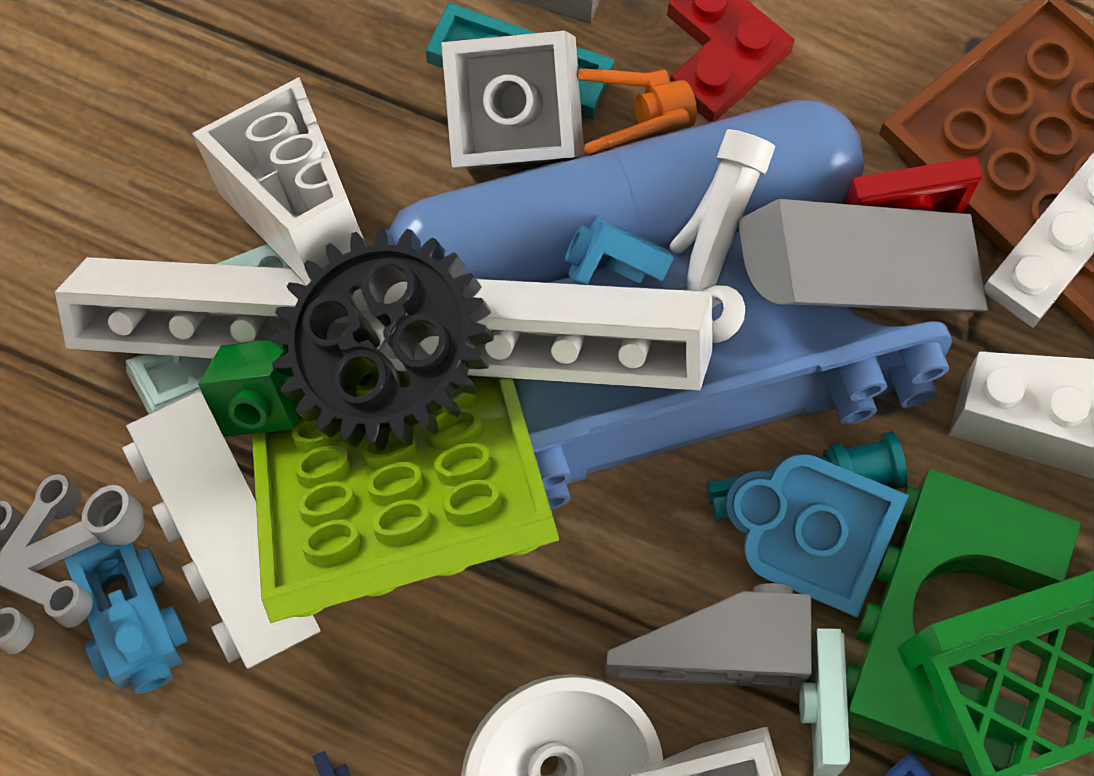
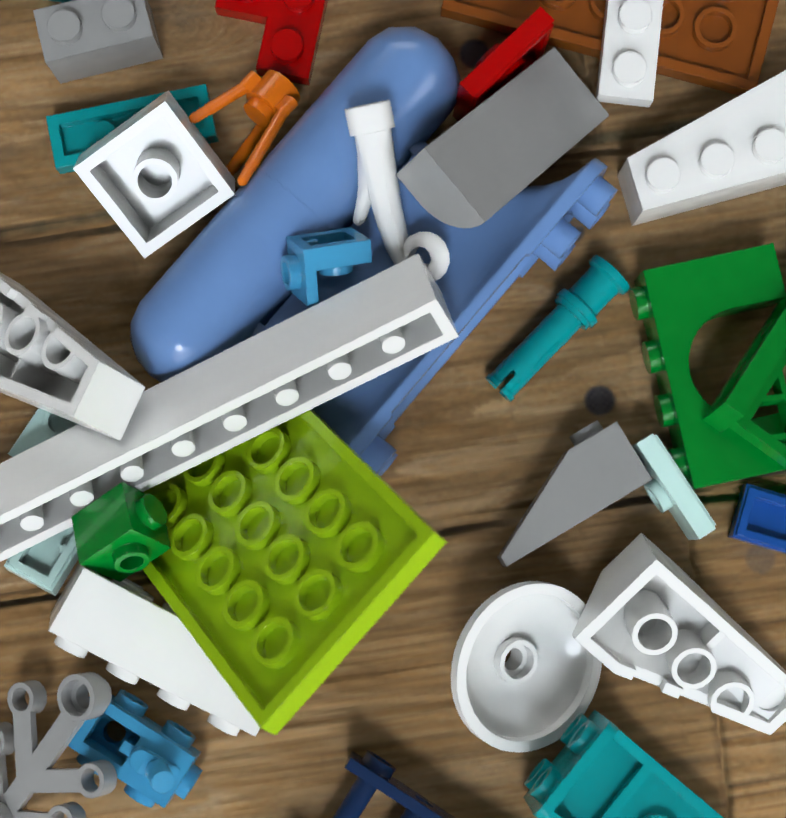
camera: 30 degrees left, 15 degrees up
black gear [270,227,494,450] -> none
dark azure plate [726,453,909,617] -> none

